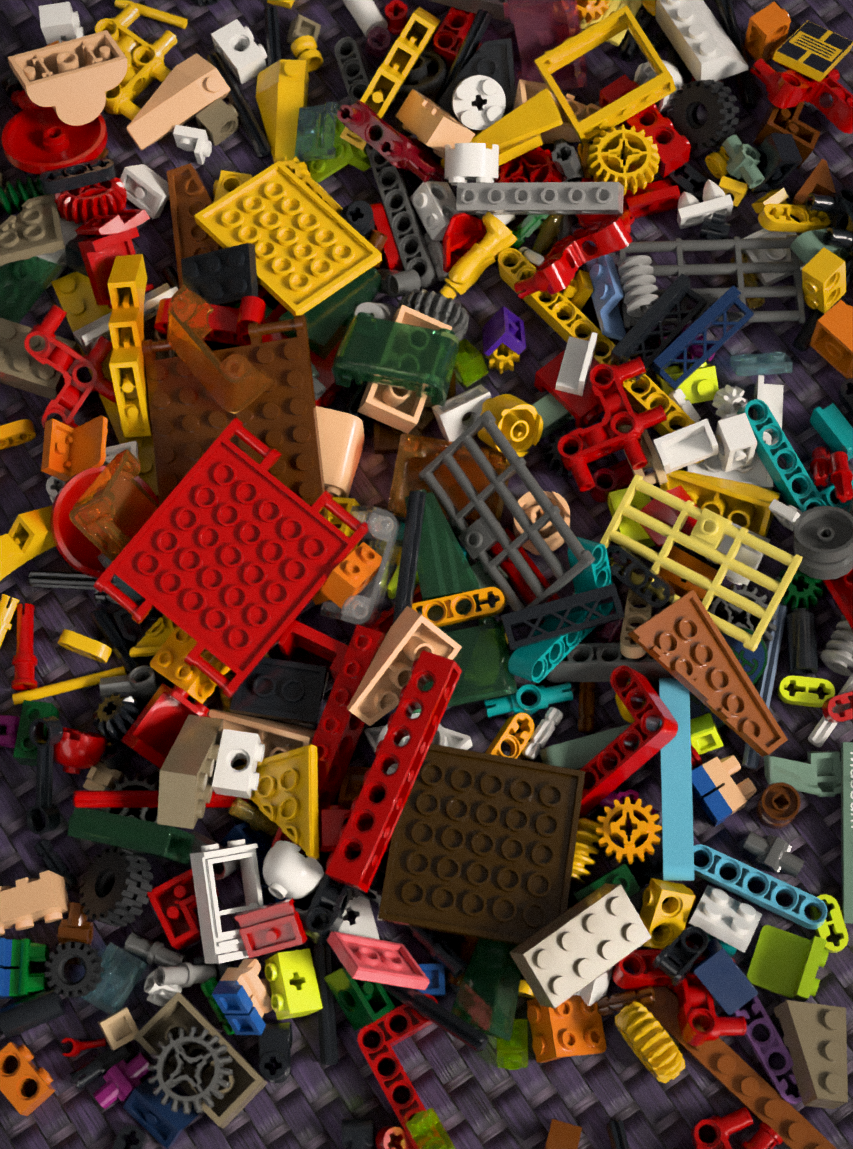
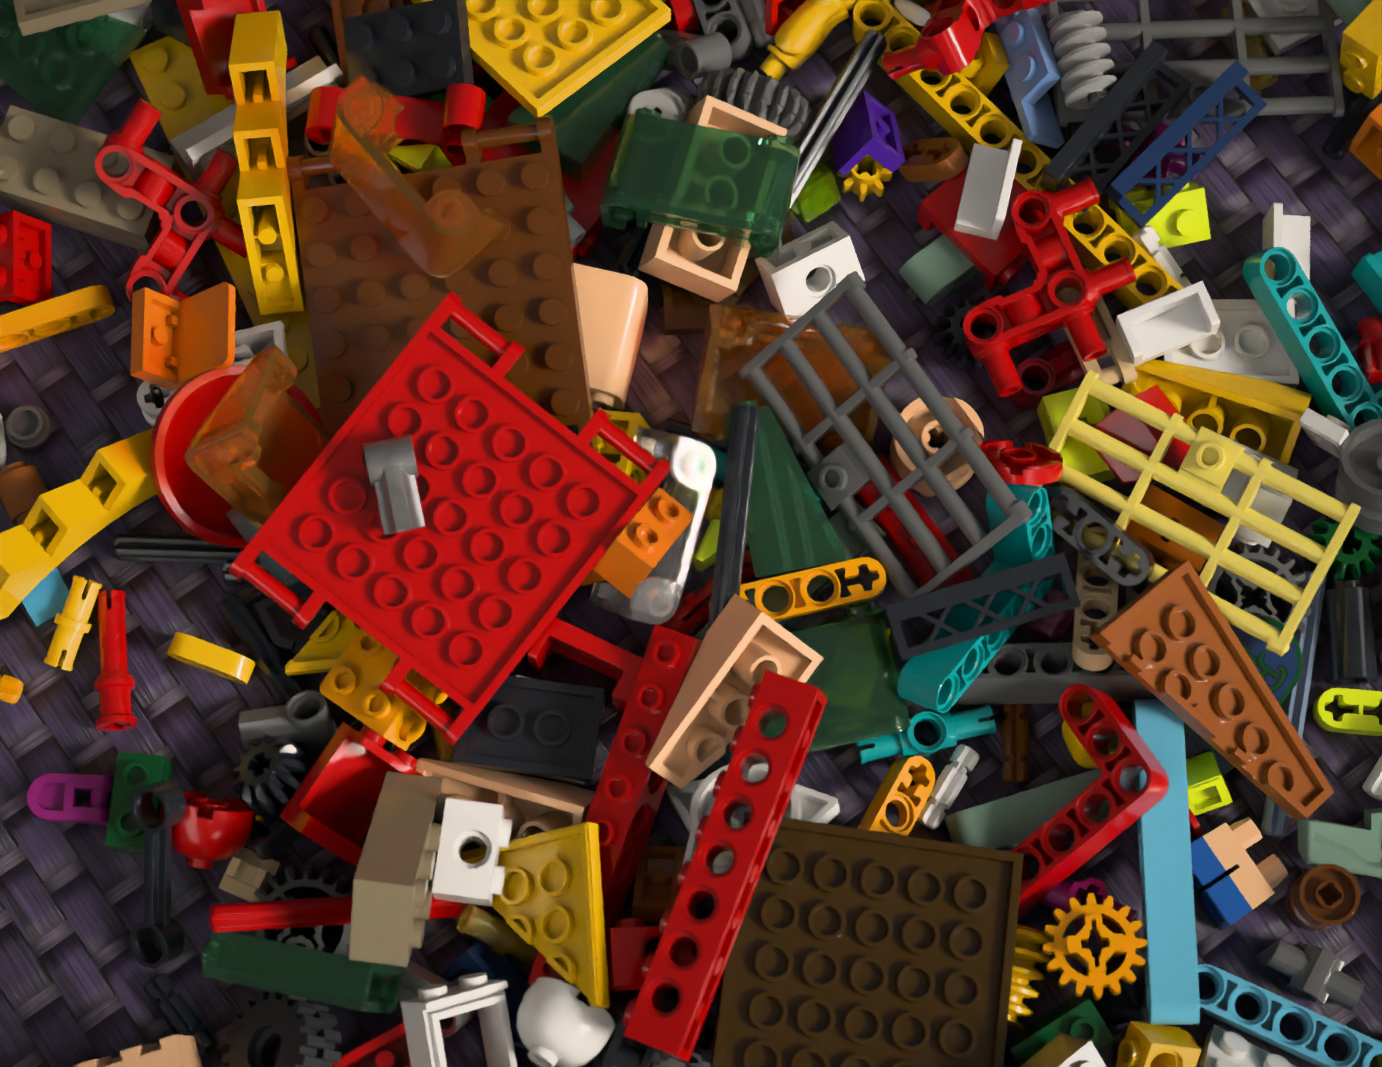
camera: 10 degrees left, 5 degrees up
yellow bar [12,666,127,705] -> none
yellow brick [478,394,543,457] -> none
white gear [712,384,748,418] -> none
white brick [715,413,757,473] -> none
clear light blue plate [730,352,792,376] -> none
none -> flat silver piece [363,434,425,535]
none -> neon yellow slope [386,144,452,175]
none -> black axle [763,29,887,219]
none -> dark orange beam [897,137,969,182]
none -> red tile [978,440,1063,485]

